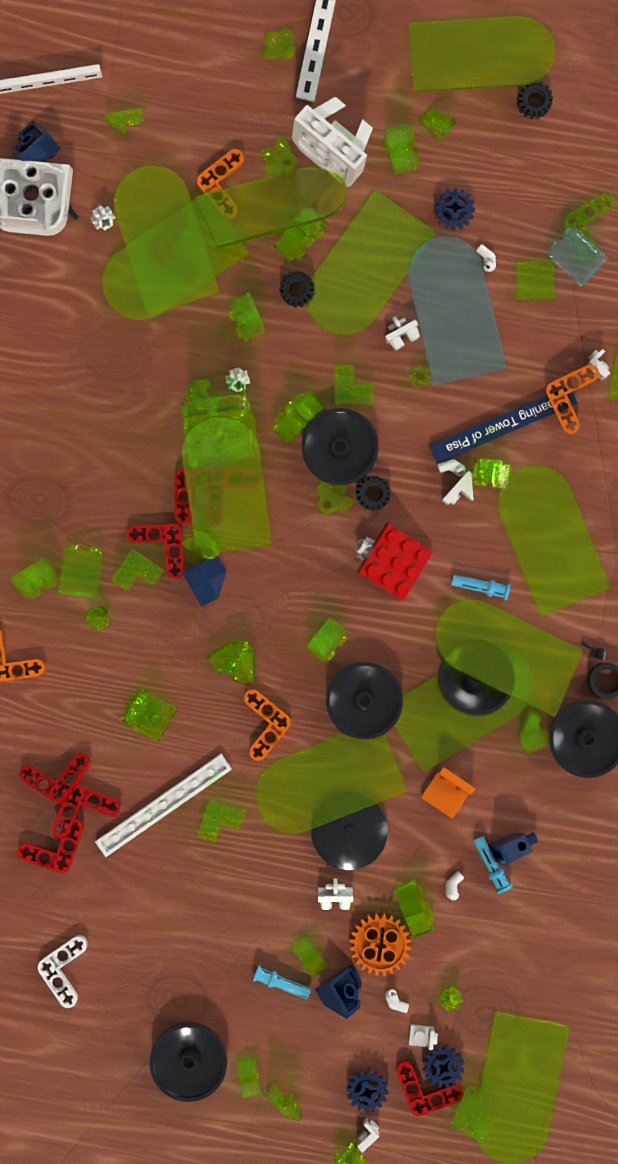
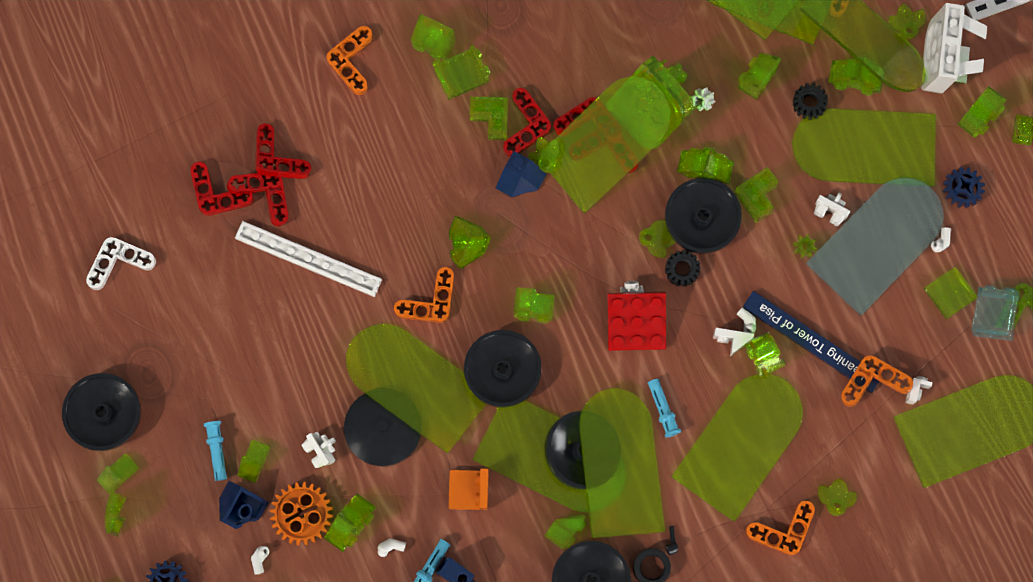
camera: 60 degrees right, 10 degrees down
clear neon green gear [85,606,111,630] -> none
clear neon green slope [121,687,178,741] -> none
clear neon green brick [197,798,246,843] -> none

